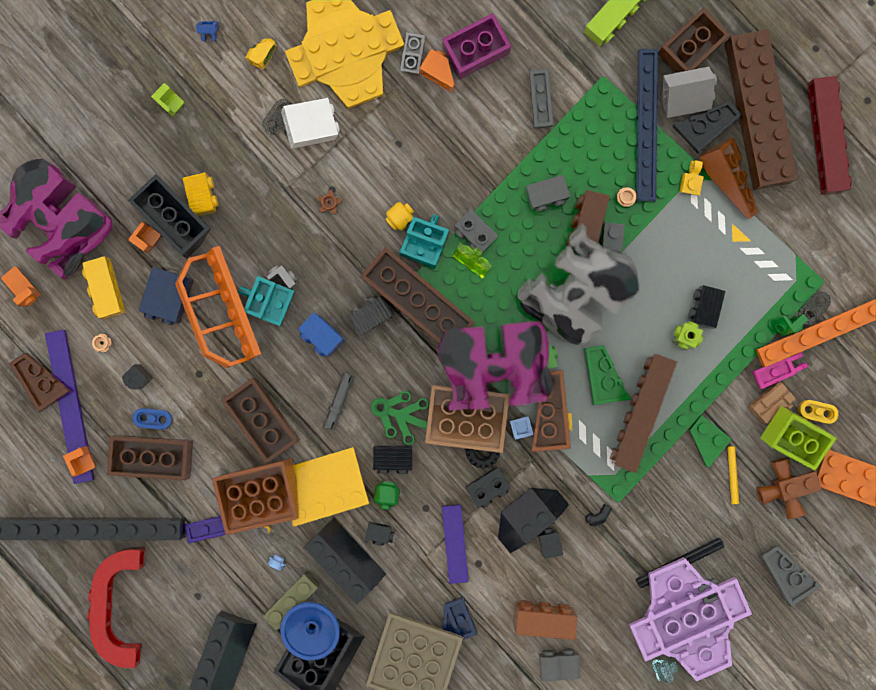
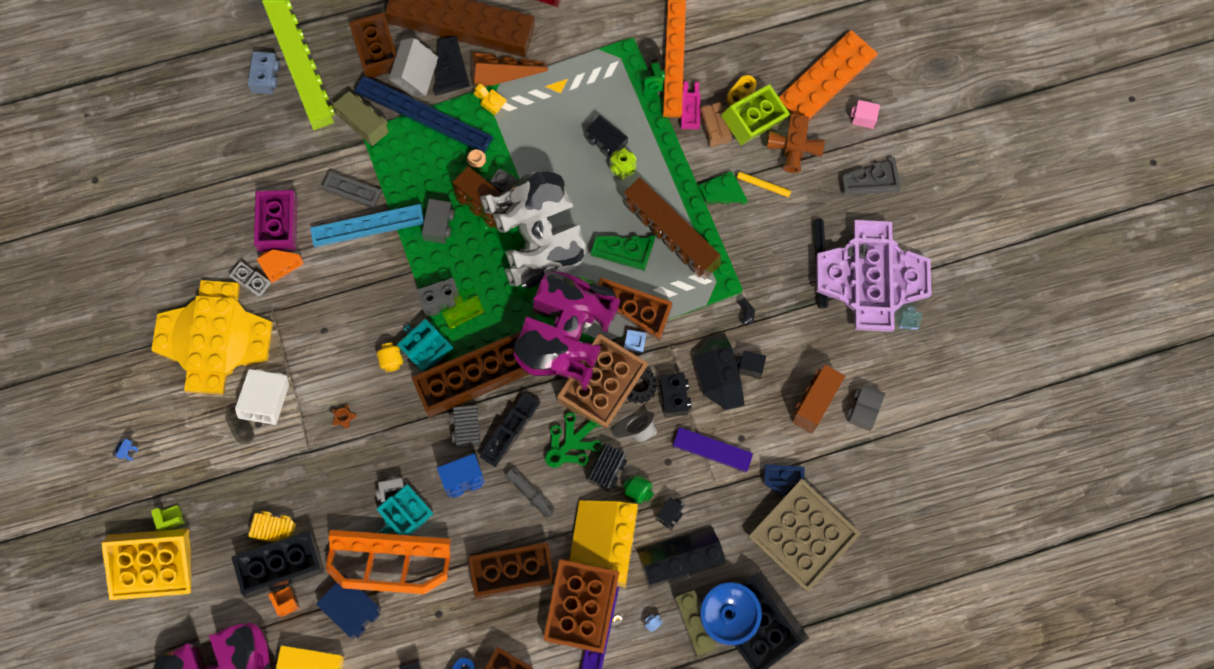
camera: 60 degrees left, 15 degrees down
yellow rock [245,38,276,70] -> none
none -> yellow slope [102,528,192,600]
none -> dark azure plate [310,204,424,247]
none -> olive brick [332,91,389,146]
none -> black slope [479,392,541,468]
none -> light grey piece [612,412,657,442]
none -> bright pink brick [850,100,880,129]

